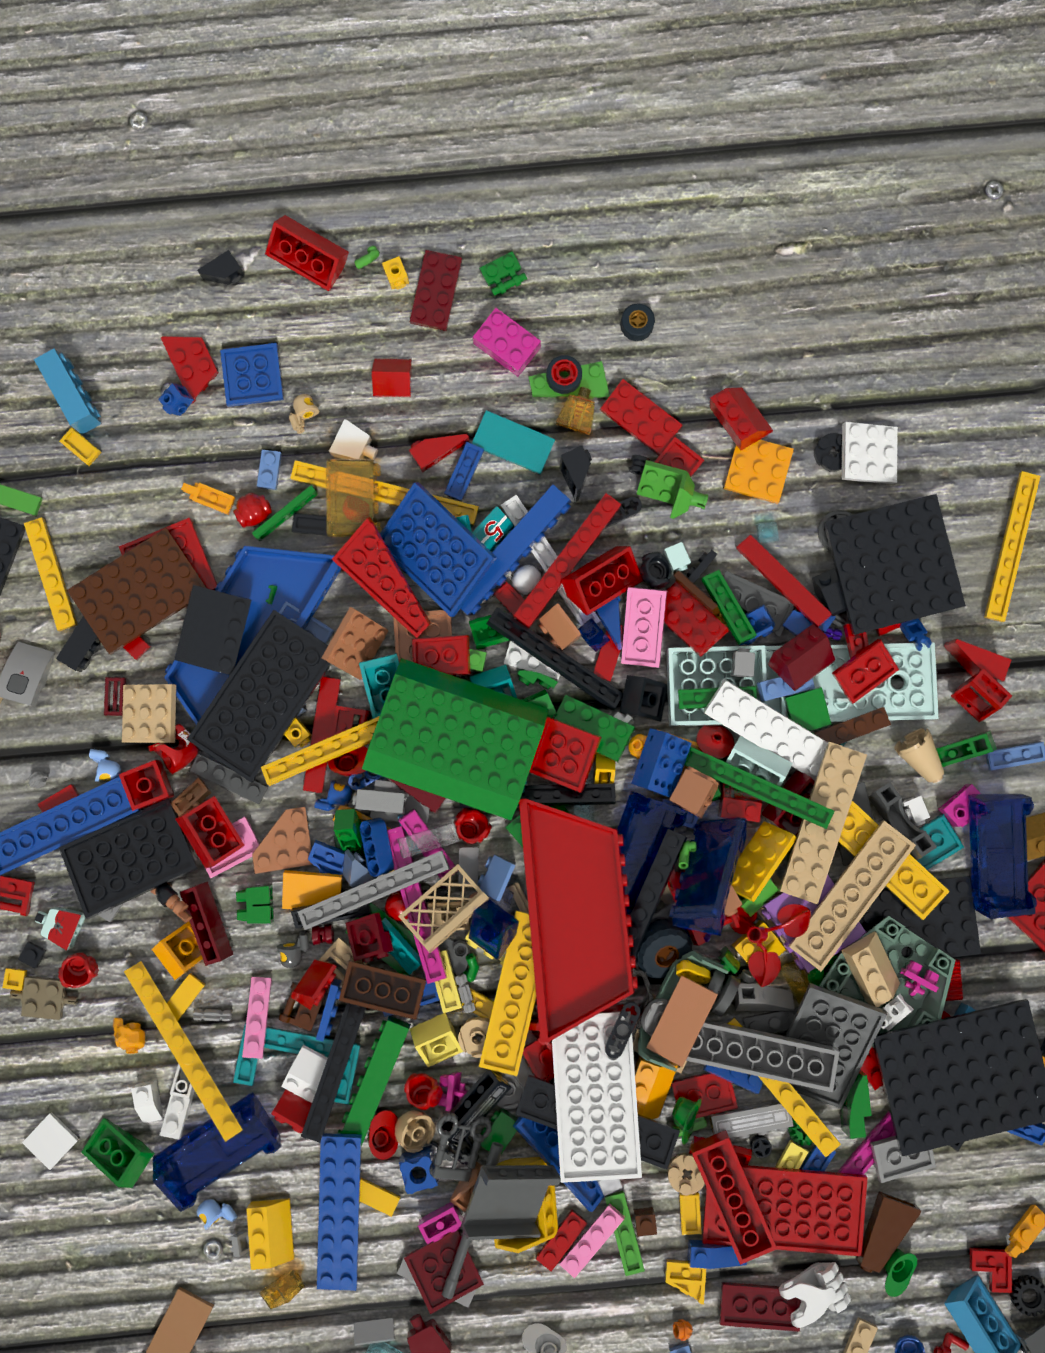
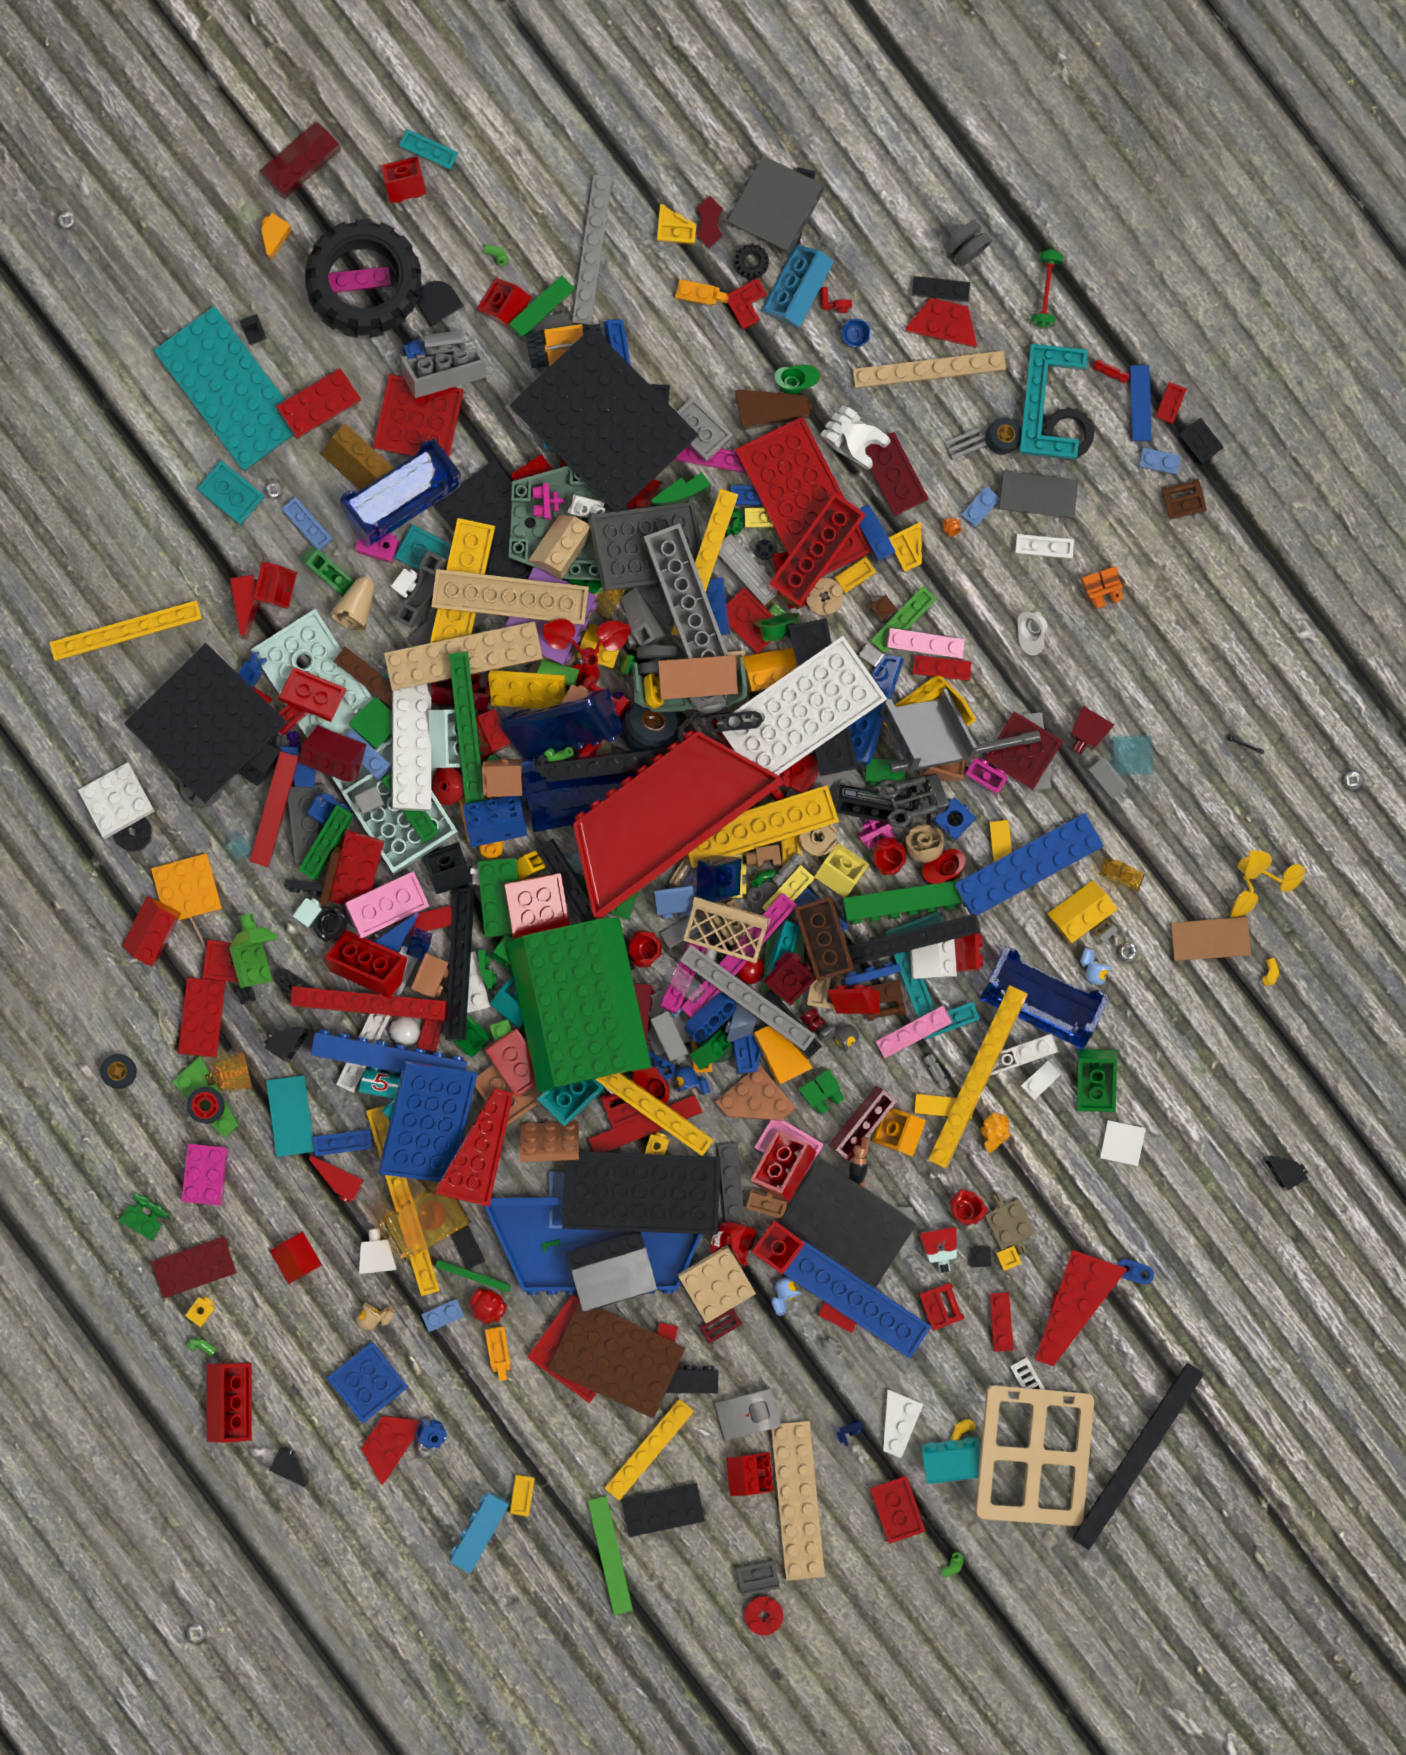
camera: 120 degrees left, 0 degrees up
none -> medium nougat hips [746,845,782,870]

